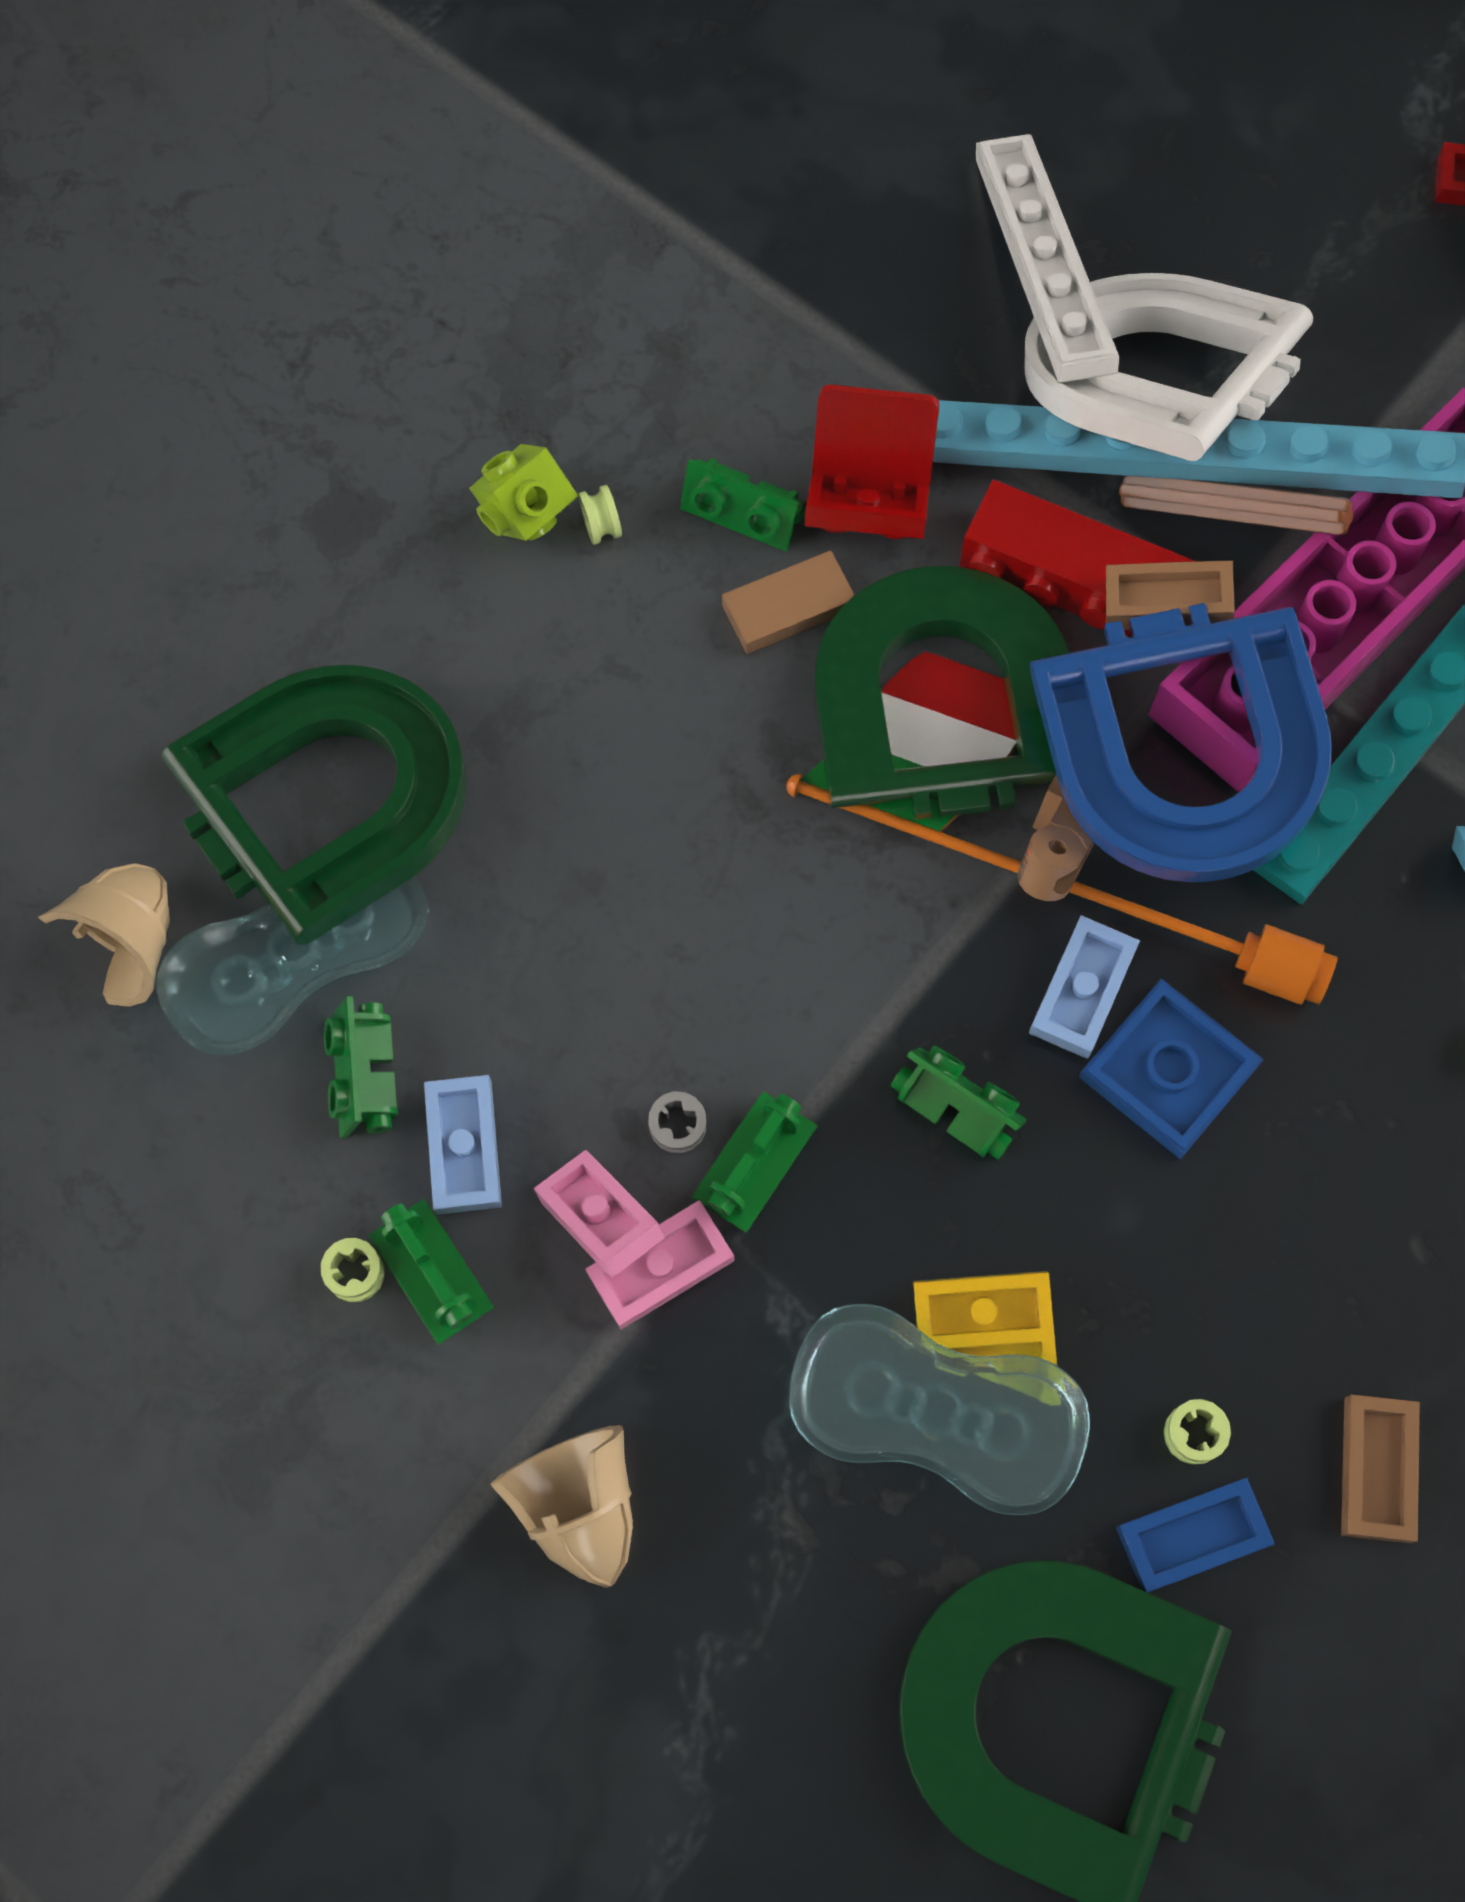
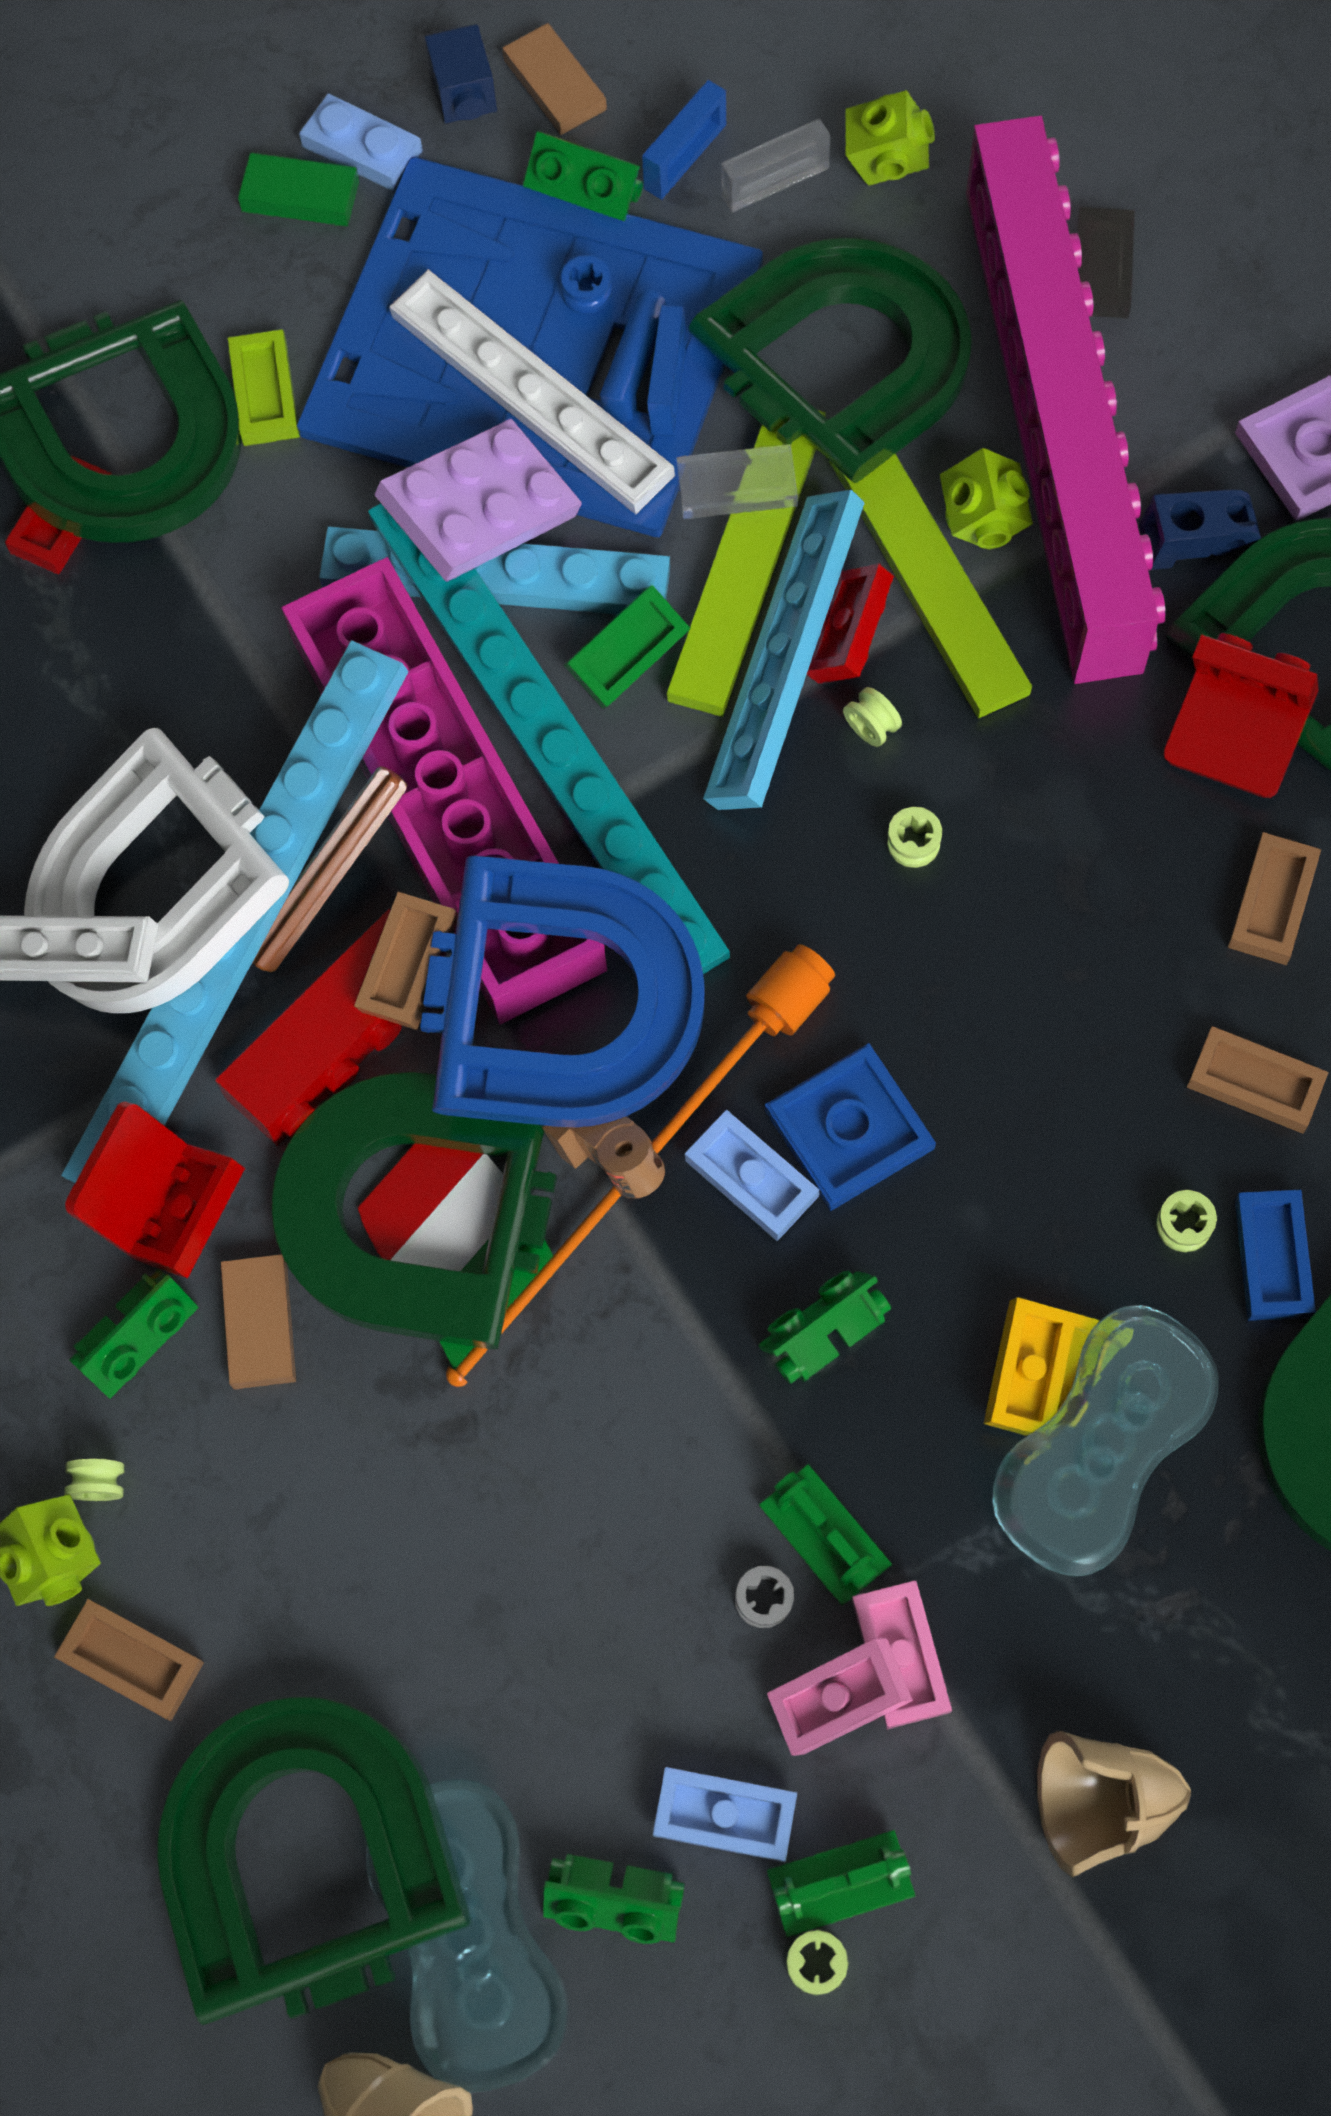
camera: 70 degrees left, 0 degrees up
none -> medium nougat tile [54,1599,204,1721]

